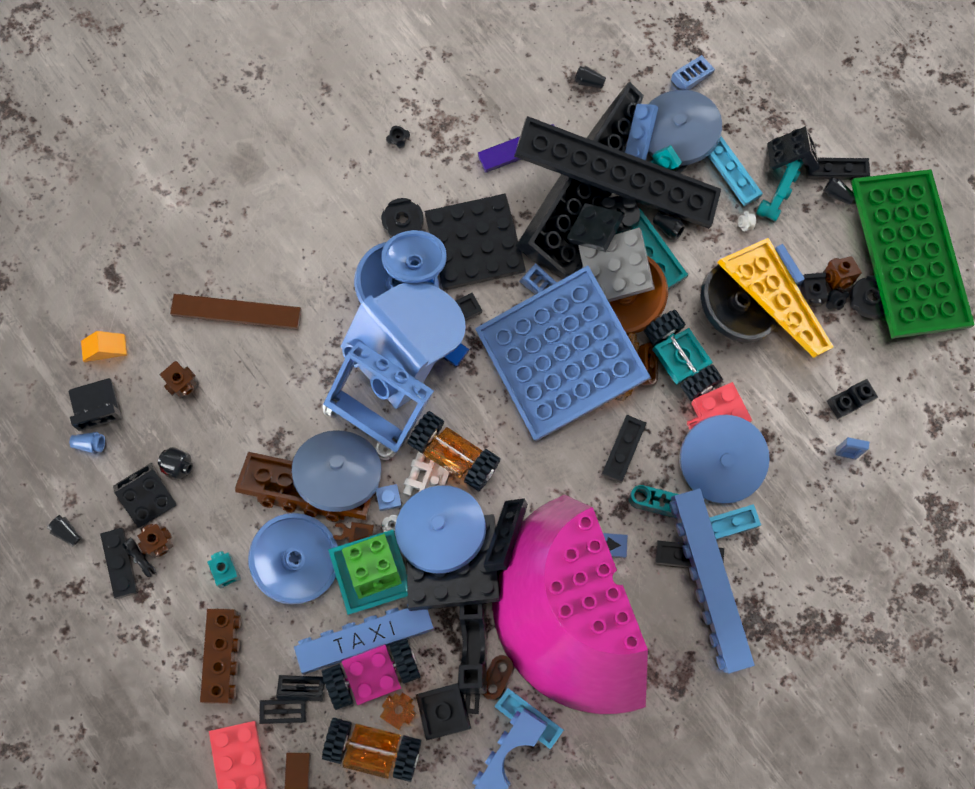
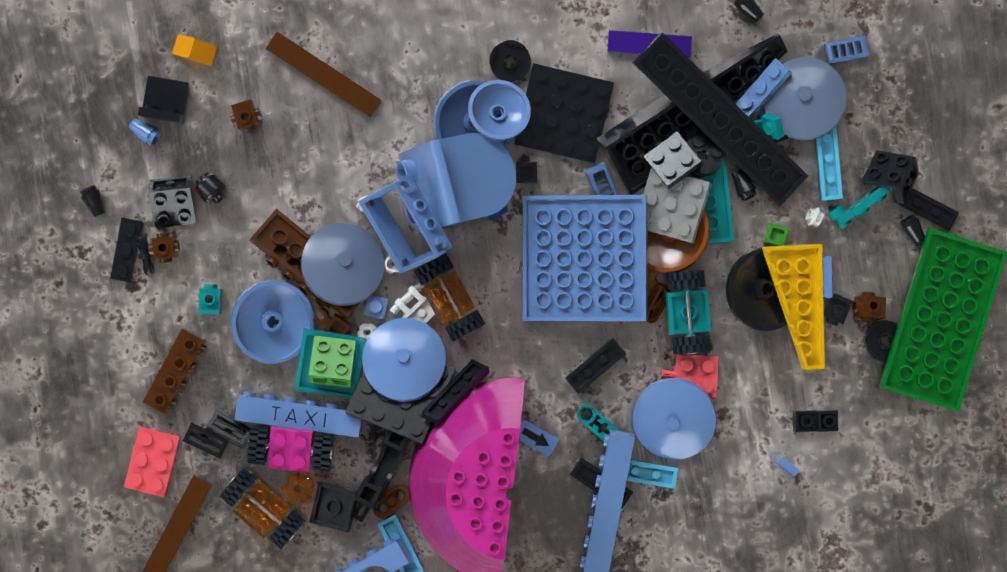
camera: 30 degrees right, 15 degrees up
black plate [826,289,849,310] -> none
none -> bright green tile [764,223,790,246]

